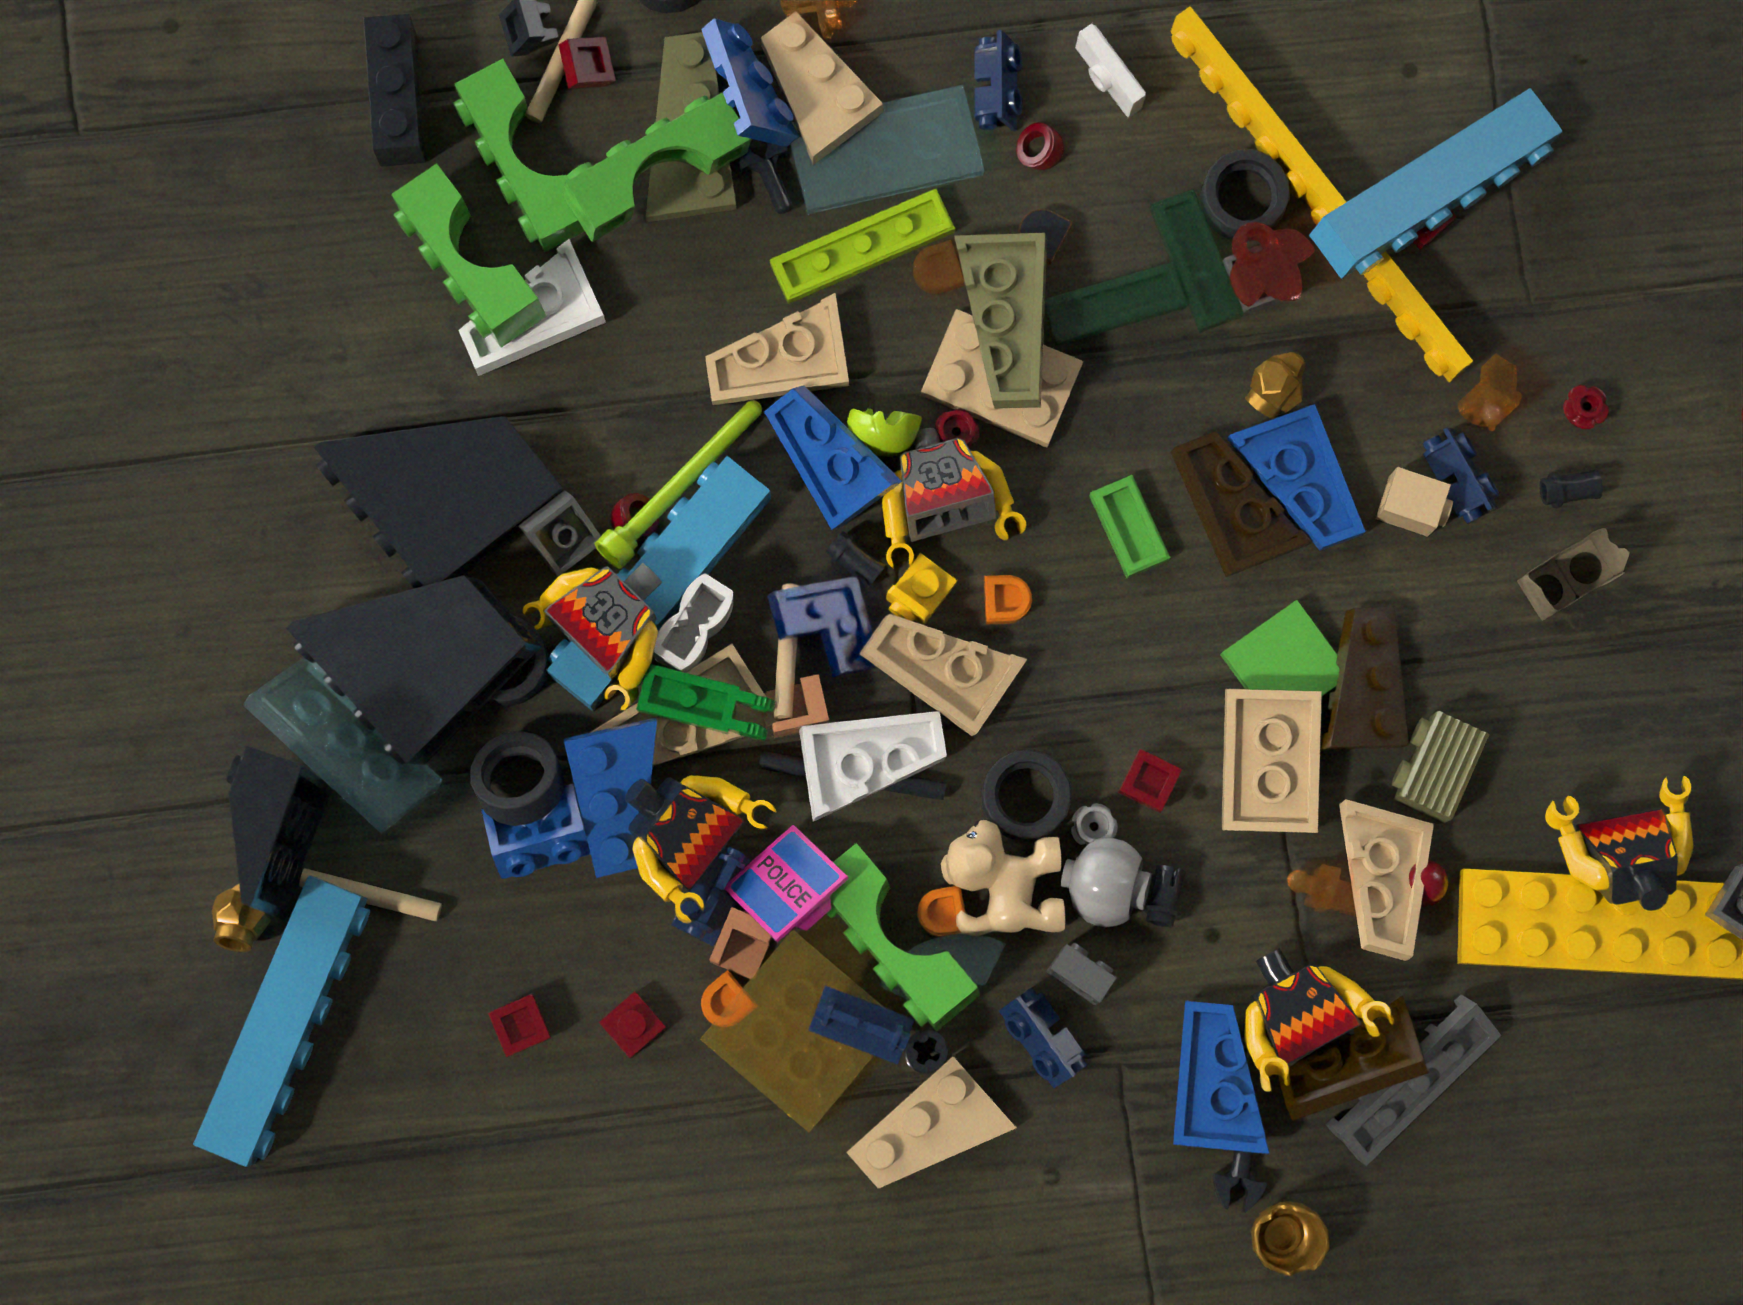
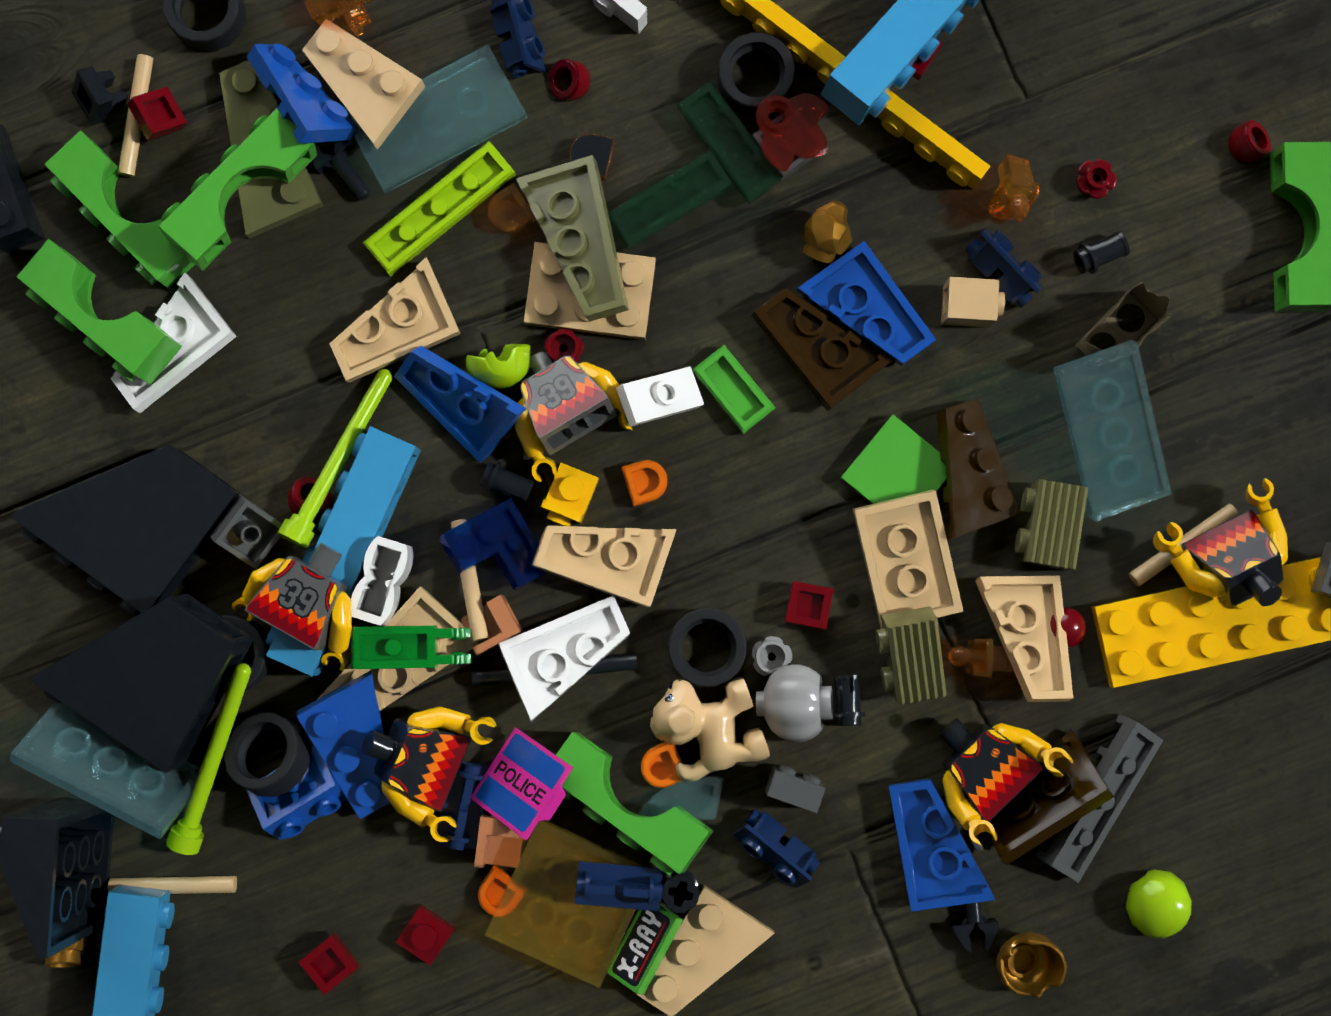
camera: 10 degrees left, 5 degrees up
none -> lime piece [166,663,251,855]
none -> tile [606,904,683,995]
none -> white plate [616,366,704,427]
none -> olive brick [876,606,947,705]
none -> clear light blue tile [1053,340,1172,521]
none -> lime hair [1125,869,1192,939]
none -> tan bar [1129,503,1239,587]

